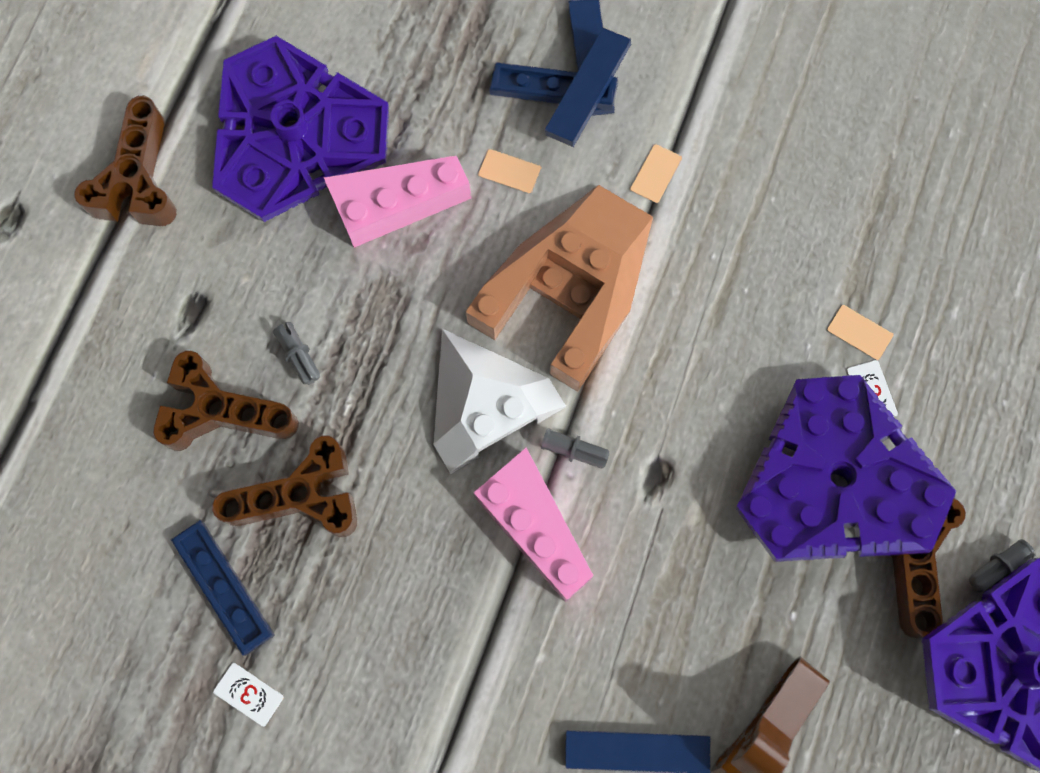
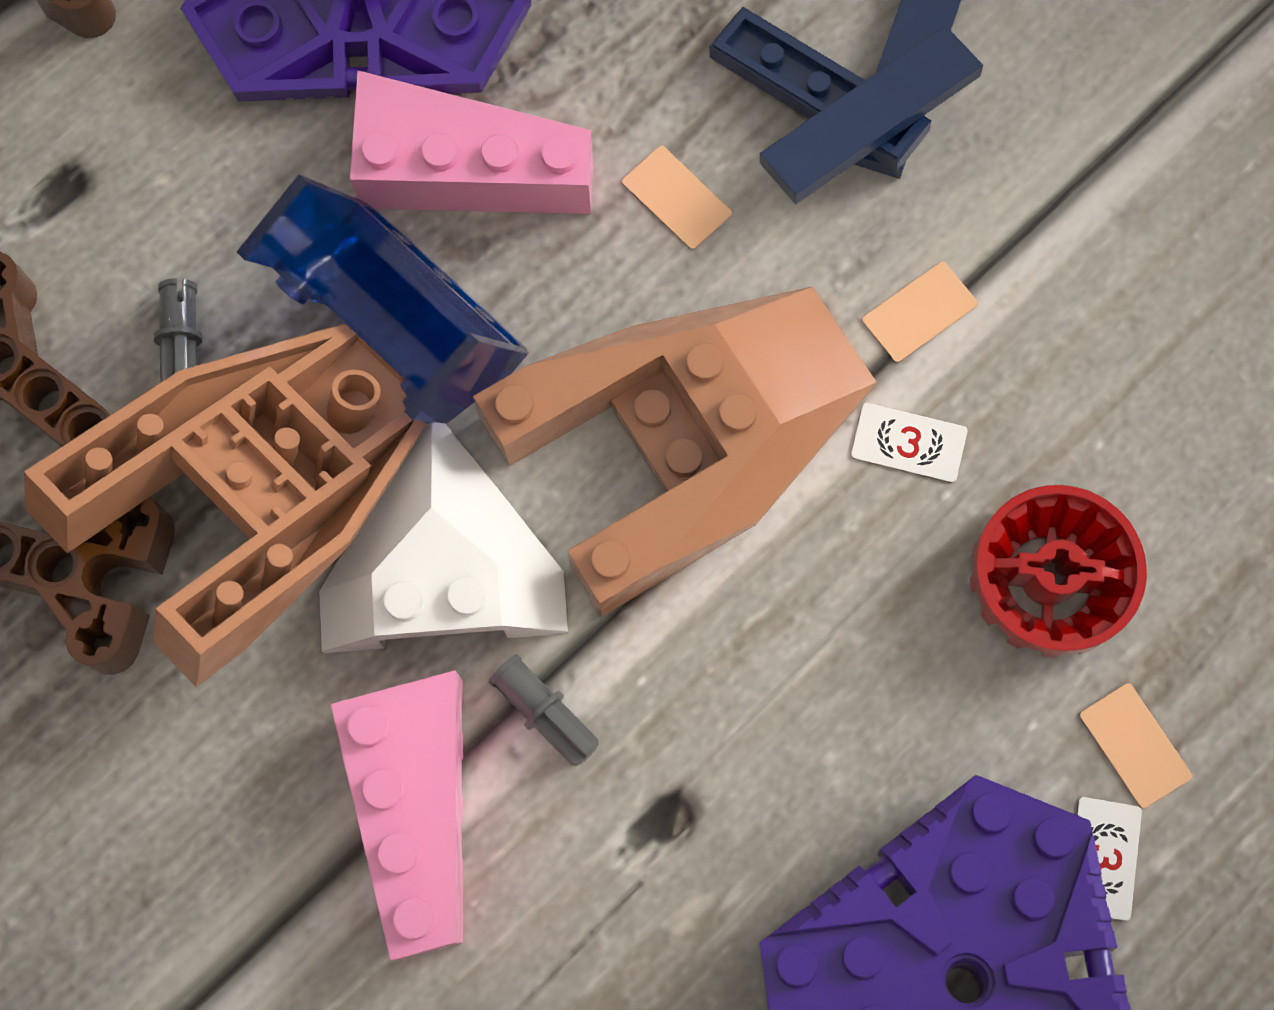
camera: 25 degrees right, 0 degrees up
none -> nougat wedge [24,320,441,687]
none -> clear blue windscreen [236,174,529,425]
none -> white sticker [851,403,967,482]
none -> red gear [970,485,1147,658]

